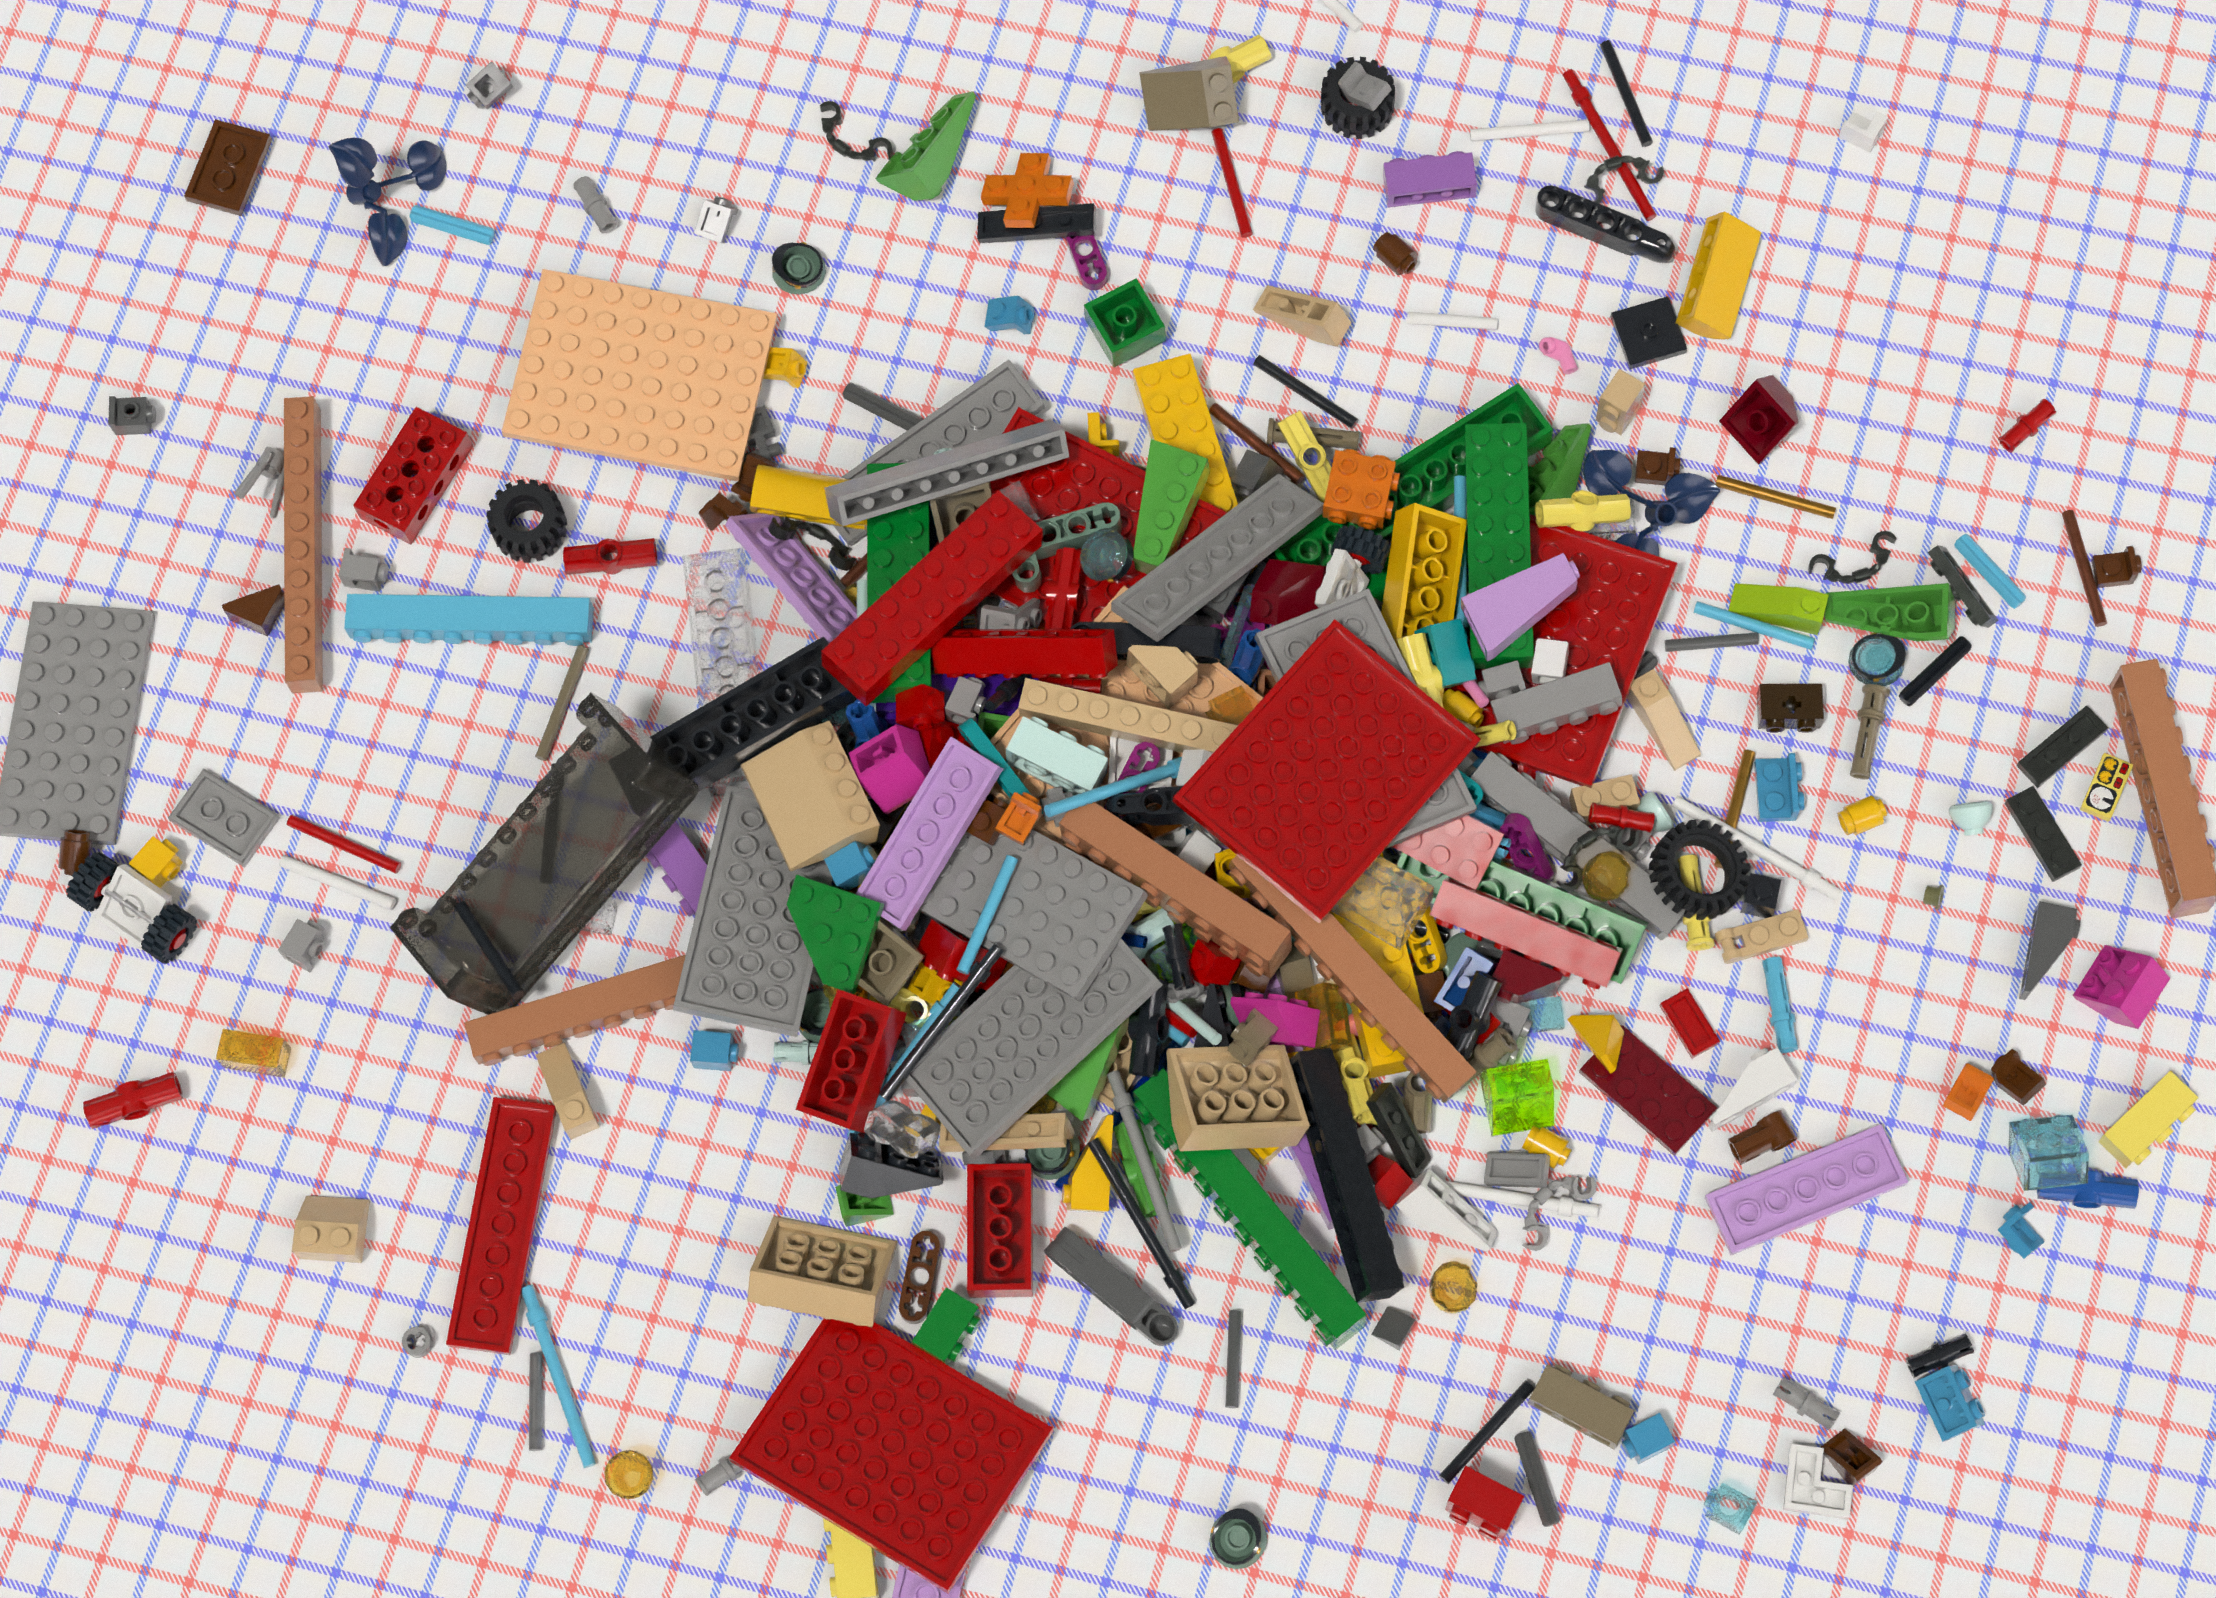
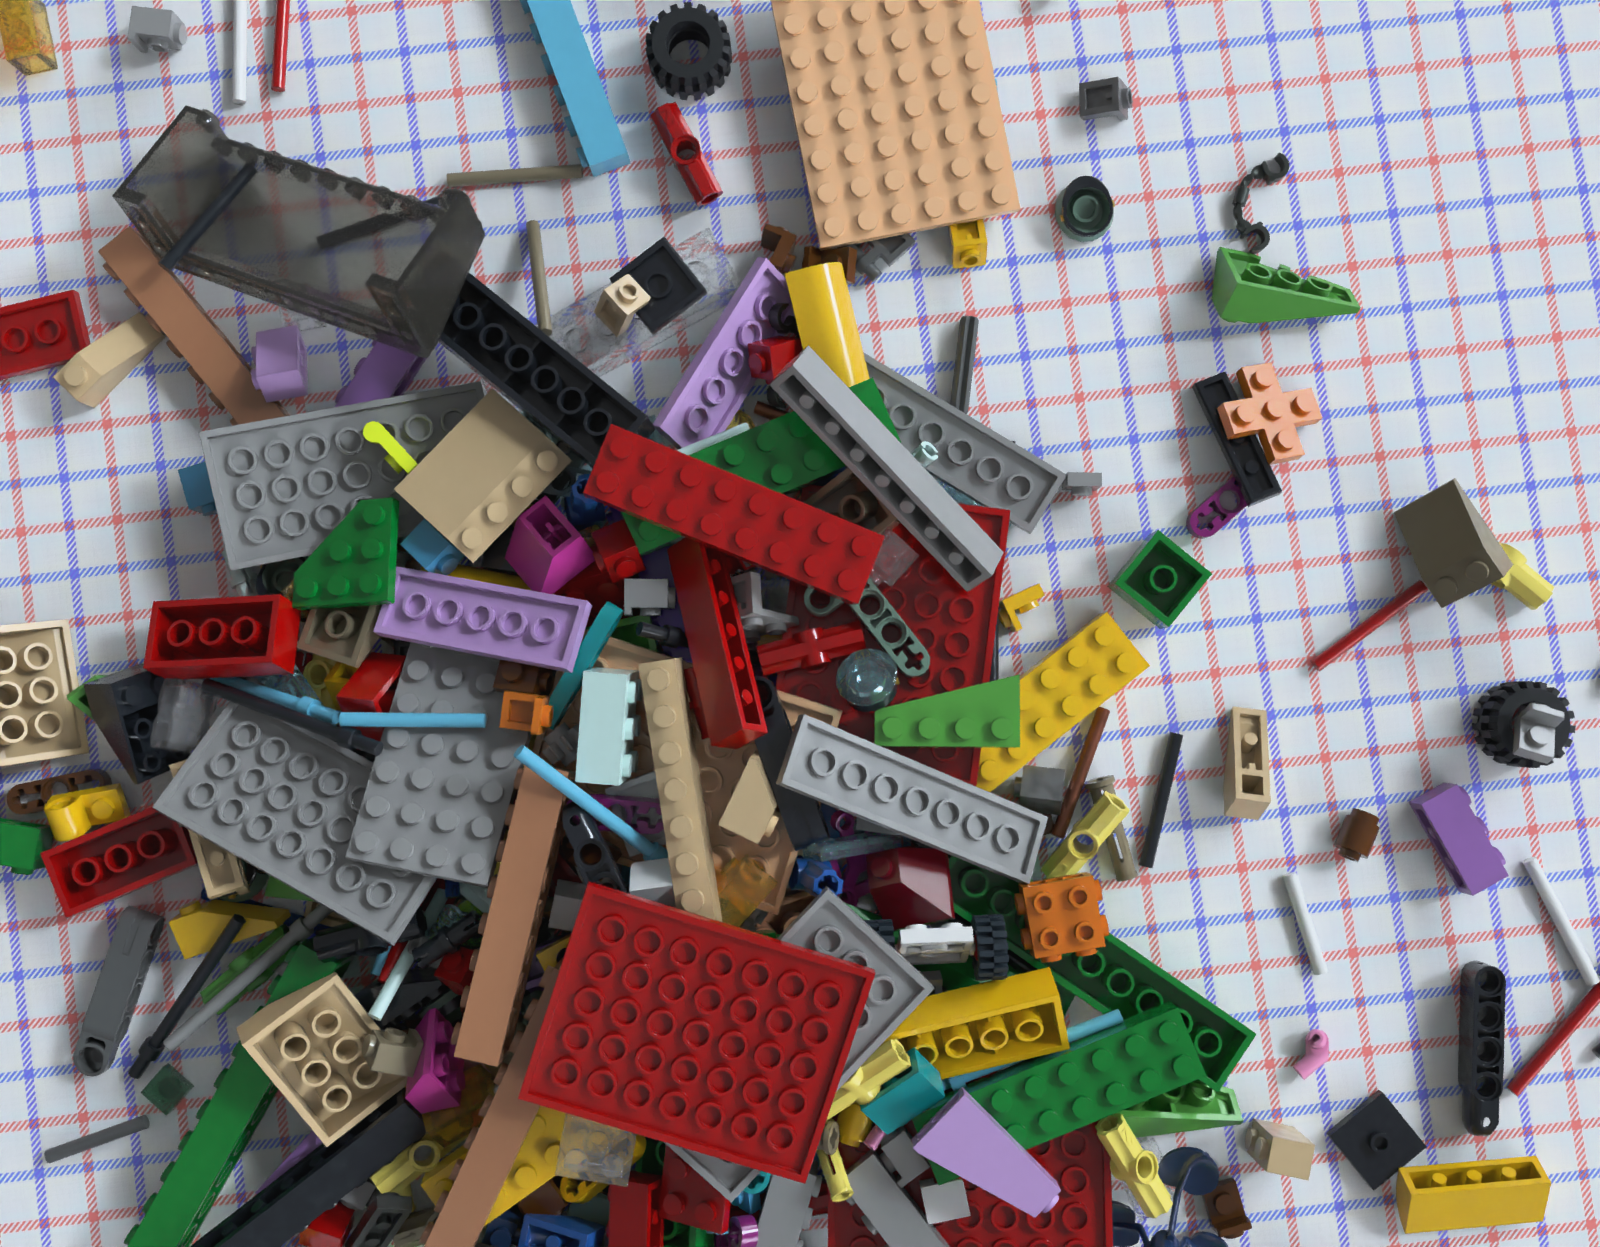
camera: 60 degrees right, 15 degrees up
dark azure bracket [984,296,1034,335] -> none
pearl dark grey piece [1584,155,1664,204] -> none
none -> yellow plate [43,783,130,842]
none -> clear green plate [141,1063,194,1115]
none -> lavender brick [251,325,308,403]
none -> neon yellow plate [363,421,418,474]
none -> dark tan bar [526,220,552,336]
none -> tan bracket [594,274,650,337]
none -> black plate [609,237,708,335]
none -> red brick [748,335,802,385]
none -> light grey plate [1062,472,1102,496]

